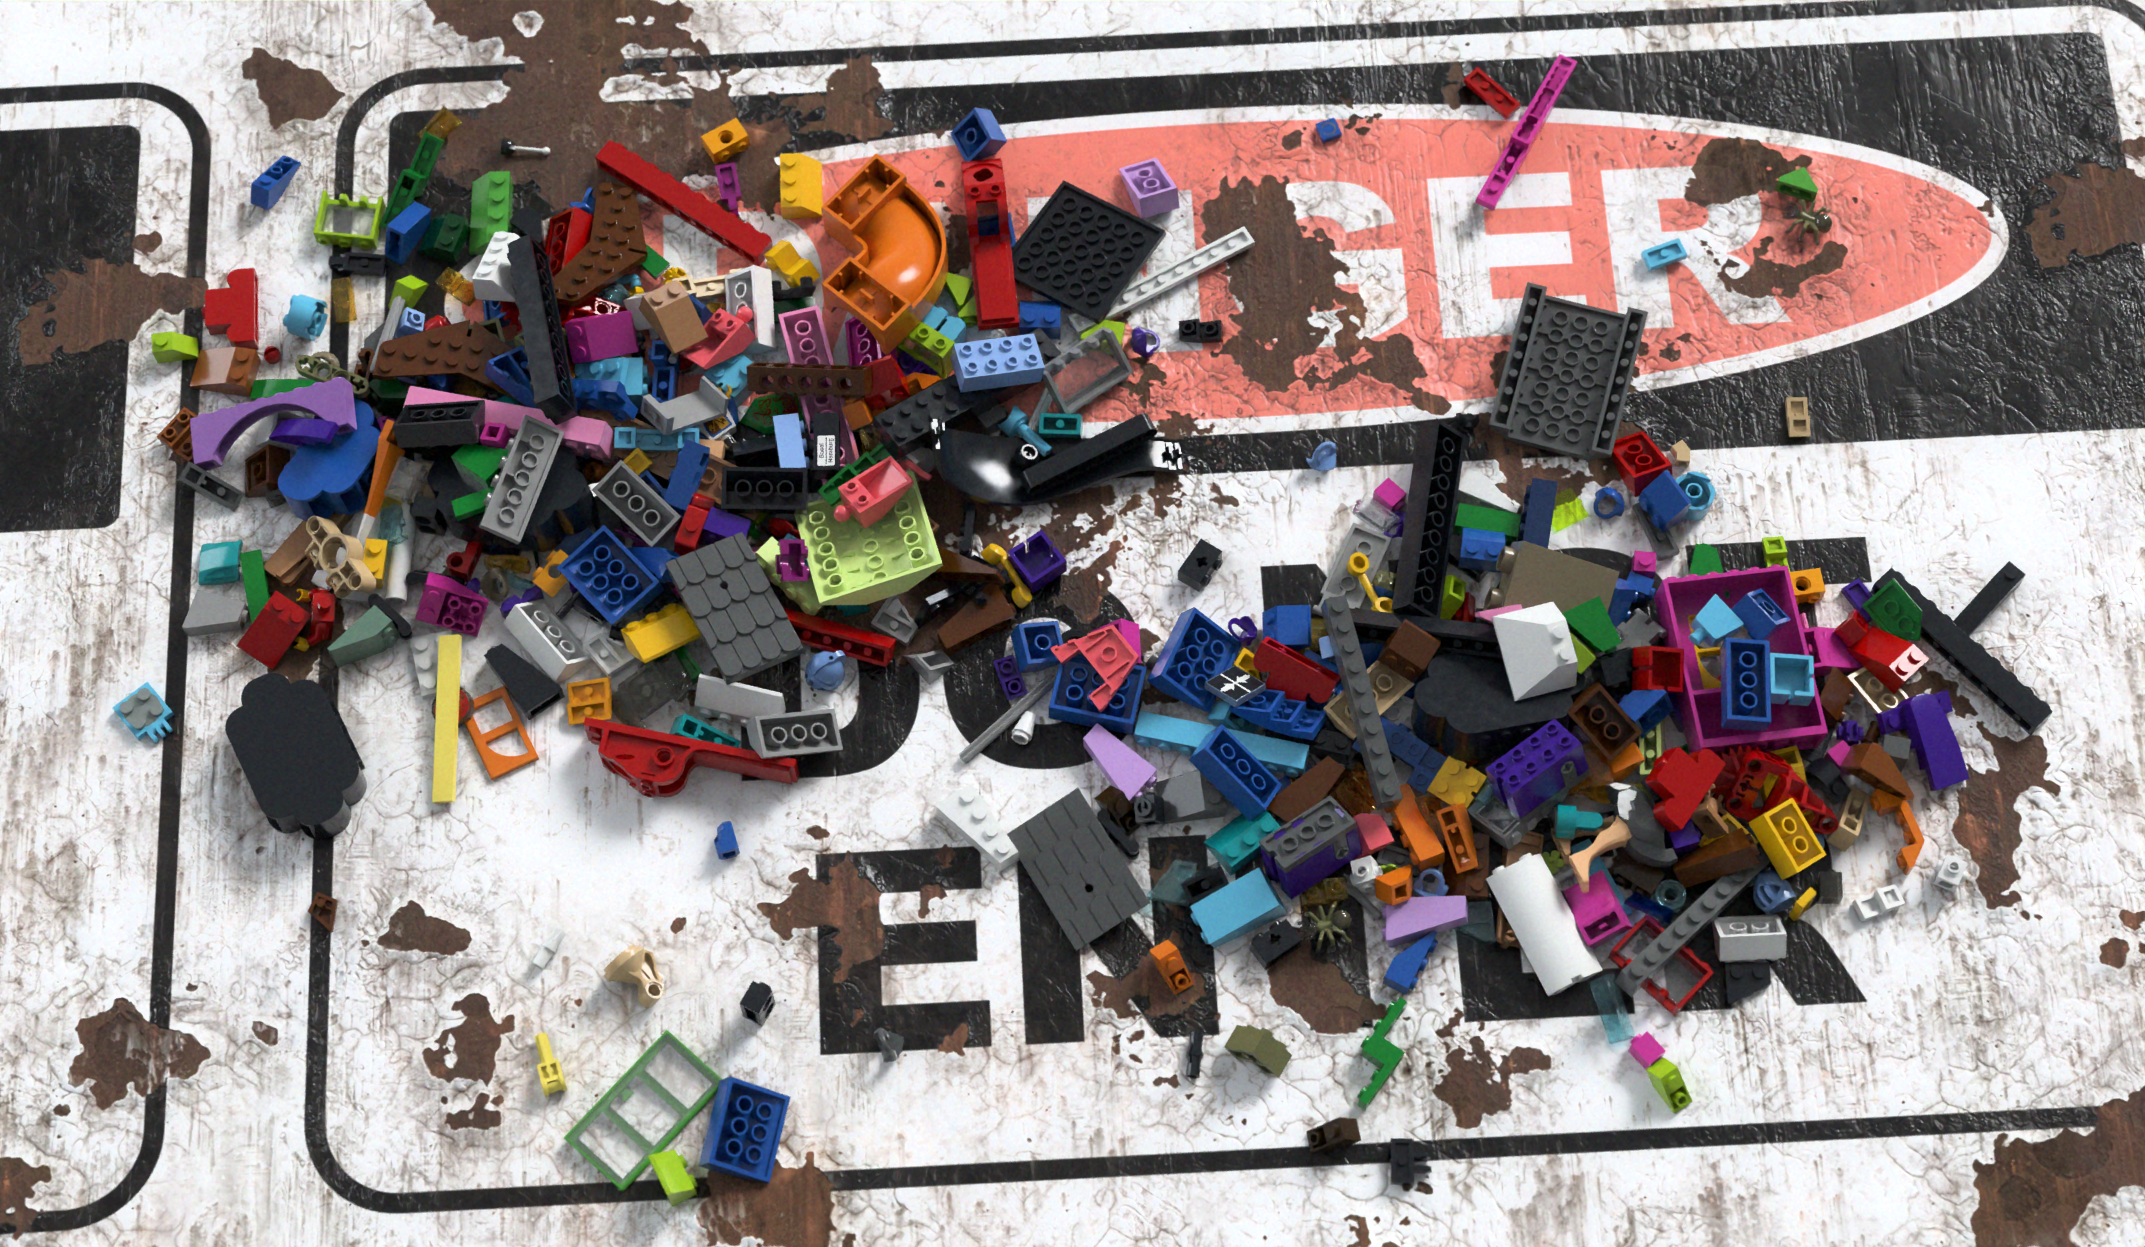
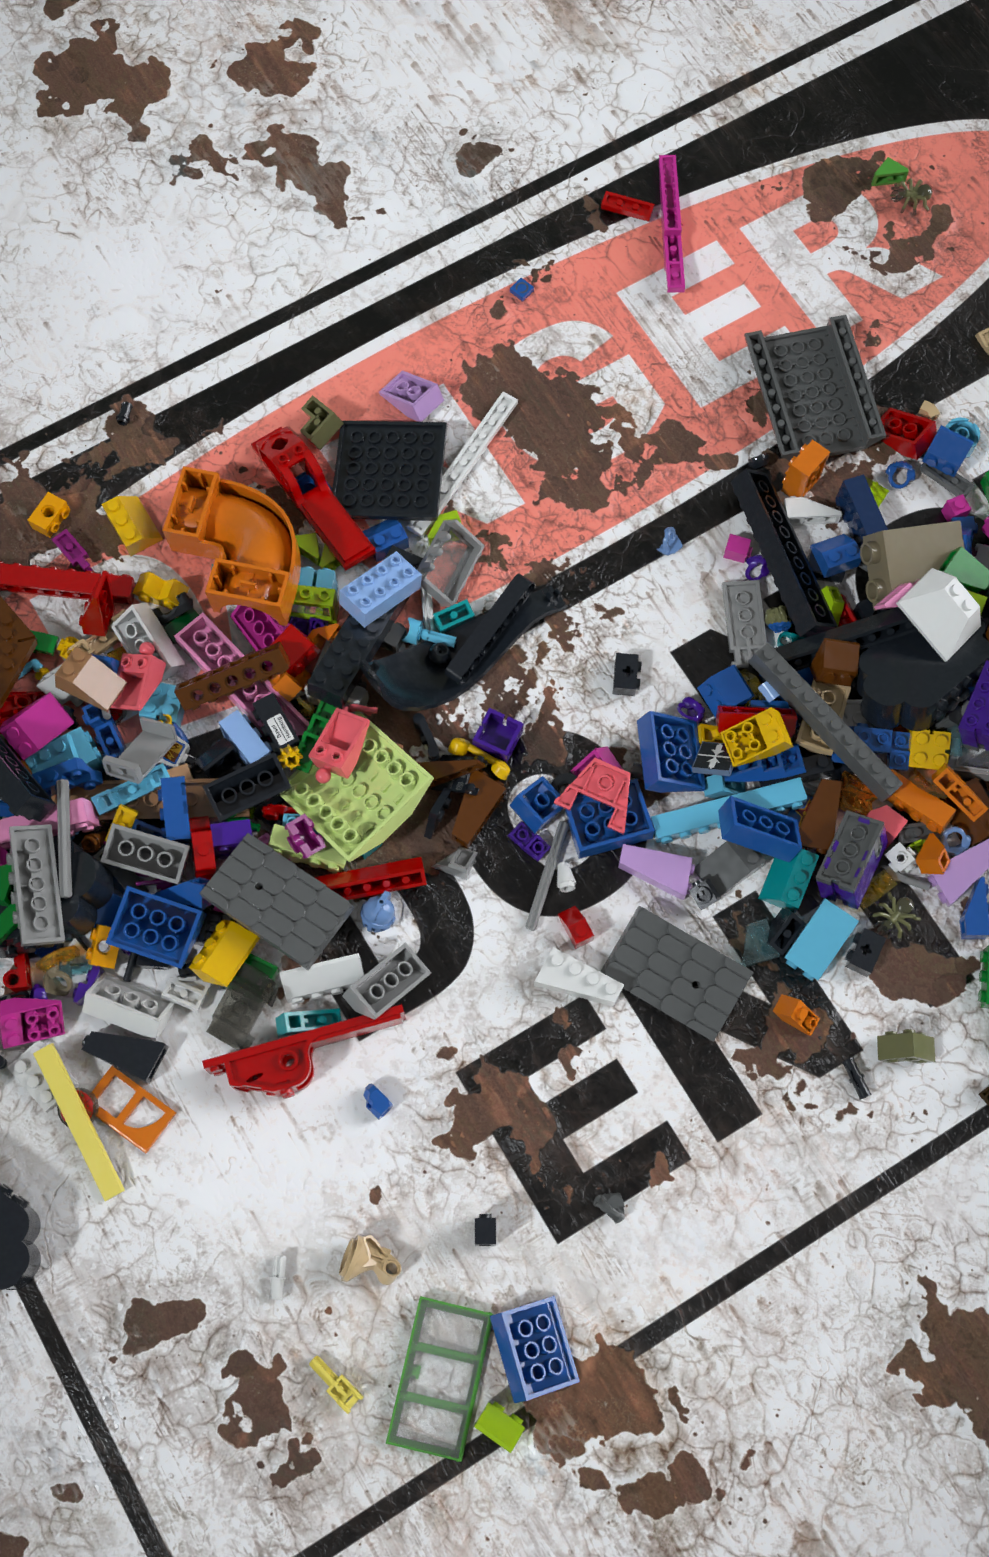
camera: 30 degrees left, 5 degrees up
reddish brown piece [308,892,338,933] -> none
light orange slope [567,677,612,725] -> none
clear light blue wheel [597,281,630,306] -> none
green tile [740,393,805,435] -> none
light grey wing [871,595,918,646] -> none
blue slope [950,108,1008,162] -> none
dark brown slope [1094,785,1141,837] -> none
black plate [1097,809,1139,860] -> none
dark purple piece [1130,326,1160,358] -> none
black slope [1179,319,1223,343] -> none
yellow piece [1347,552,1394,613] -> none
clear slope [1353,497,1400,534] -> none
green brick [1453,503,1522,546] -> none
medium azure plate [1641,238,1688,272] -> none
none -> light grey axle [56,779,72,898]
none -> red slope [79,570,115,637]
none -> black pin [116,402,133,426]
none -> yellow gear [277,744,303,770]
none -> olive brick [300,395,344,450]
none -> red slope [558,906,594,949]
none -> yellow slope [720,707,793,767]
none -> orange brick [781,439,830,497]

